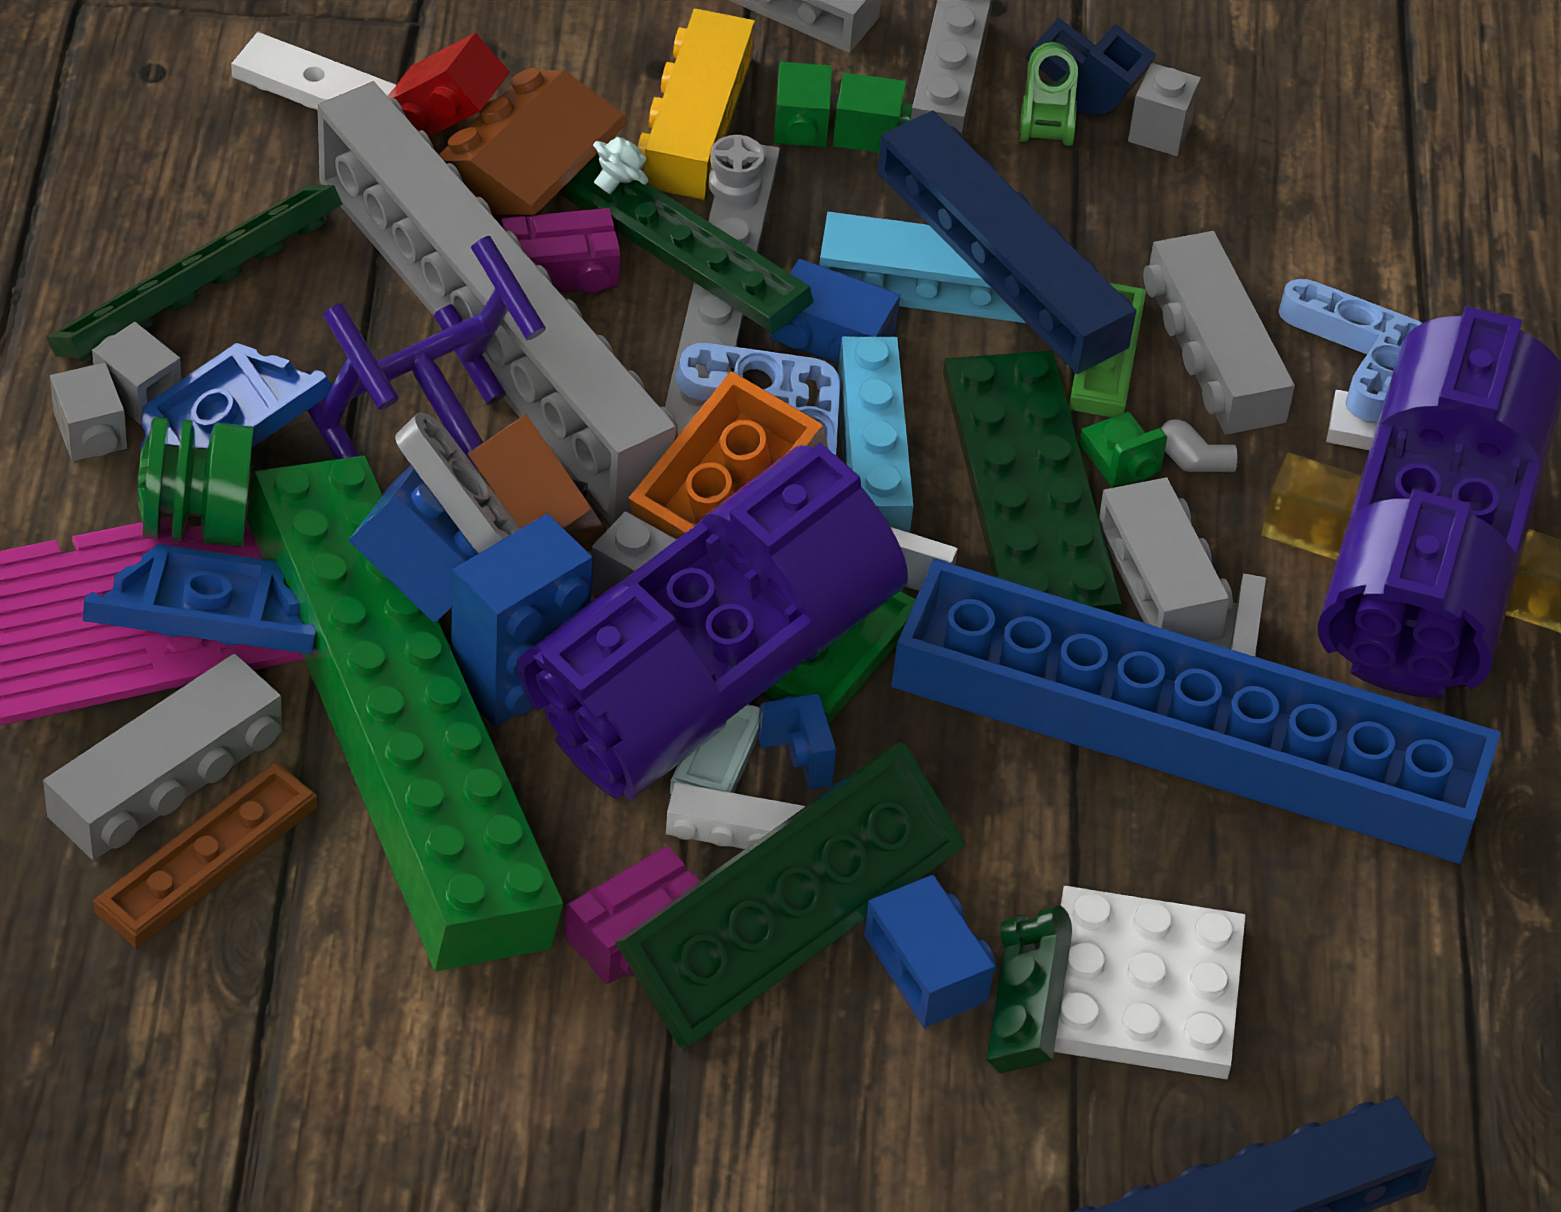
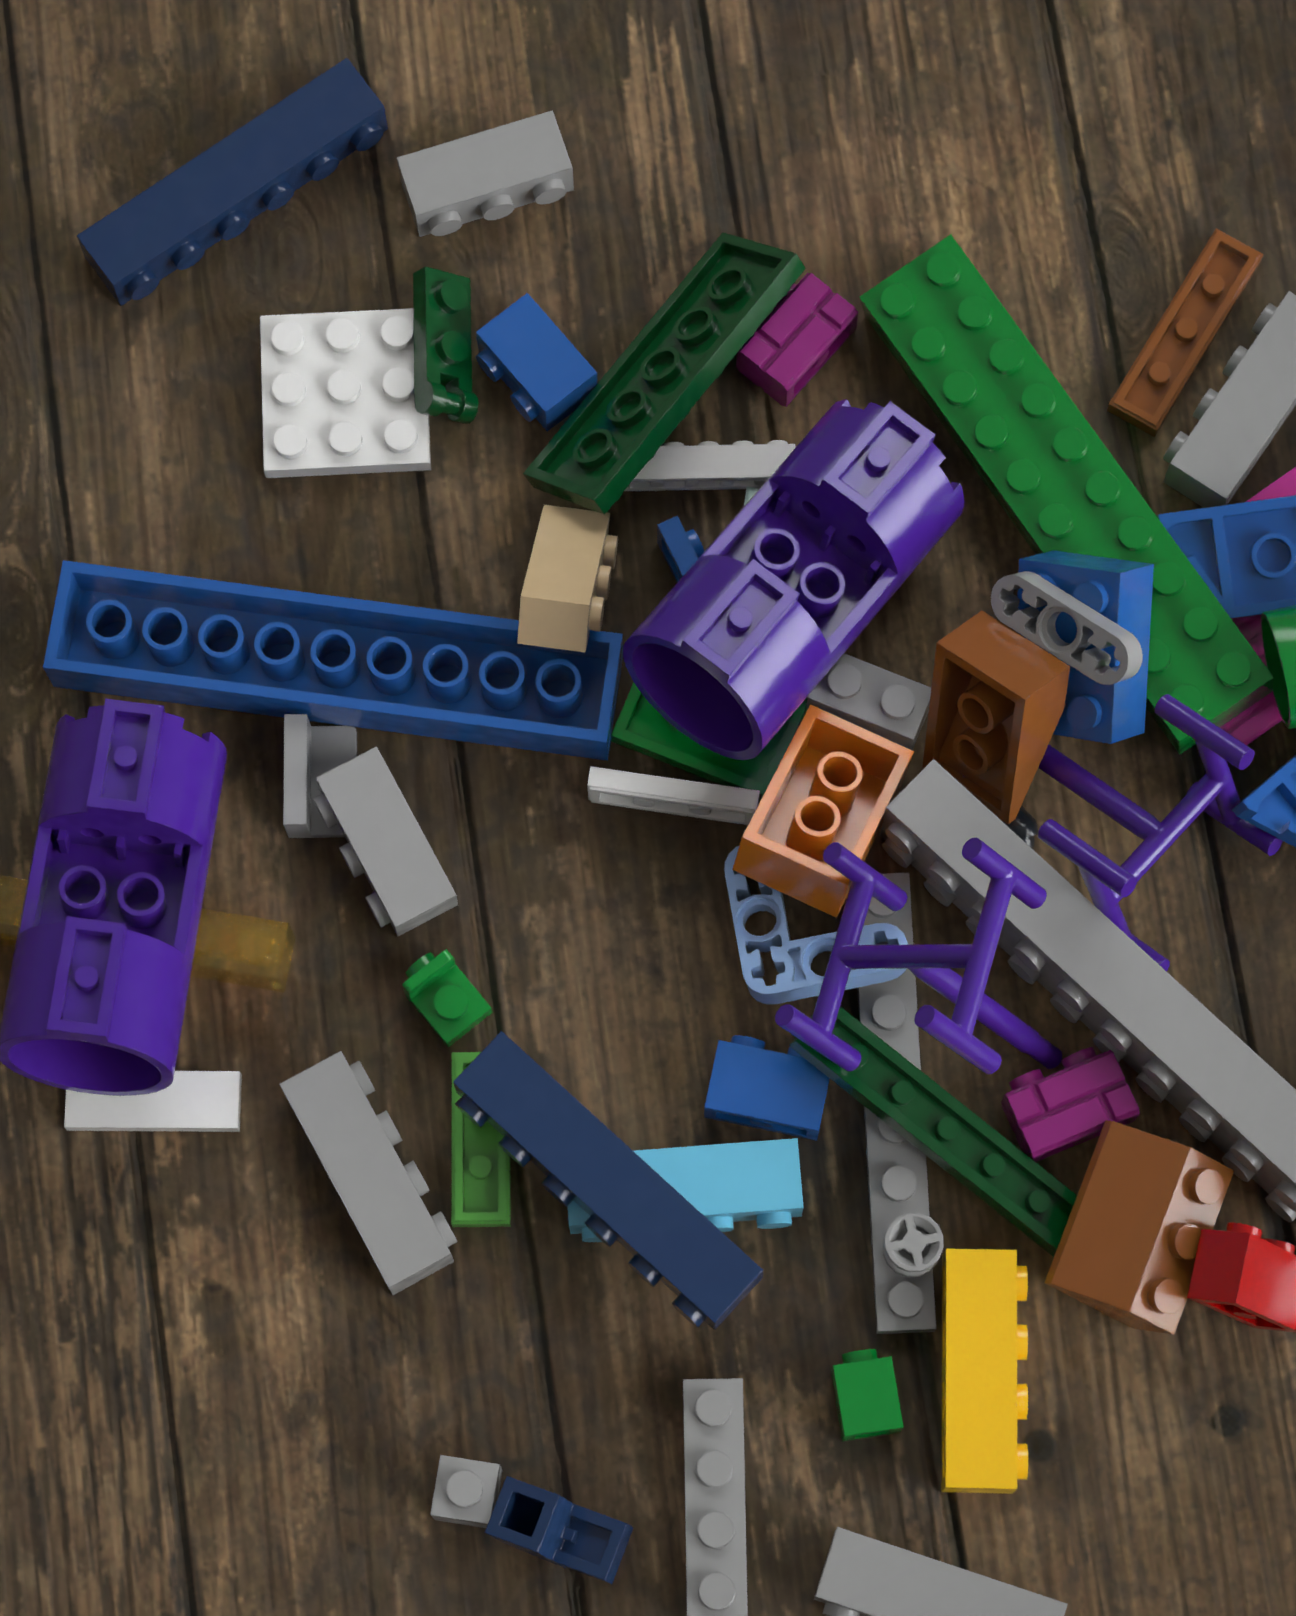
camera: 175 degrees right, 25 degrees up
blue brick [451,513,593,727] -> none
light aqua plant [593,137,649,194] -> none
green brick [833,72,913,153] -> none
medium azure brick [838,337,913,533] -> none
dark green plate [943,350,1121,615] -> none
bright green piece [1019,42,1078,147] -> none
light grey arm [1161,419,1237,472] -> none
light blue beam [1278,279,1422,422] -> none
none -> light grey brick [397,110,574,237]
none -> tan brick [517,504,618,653]
none -> dark purple piece [775,838,1062,1074]

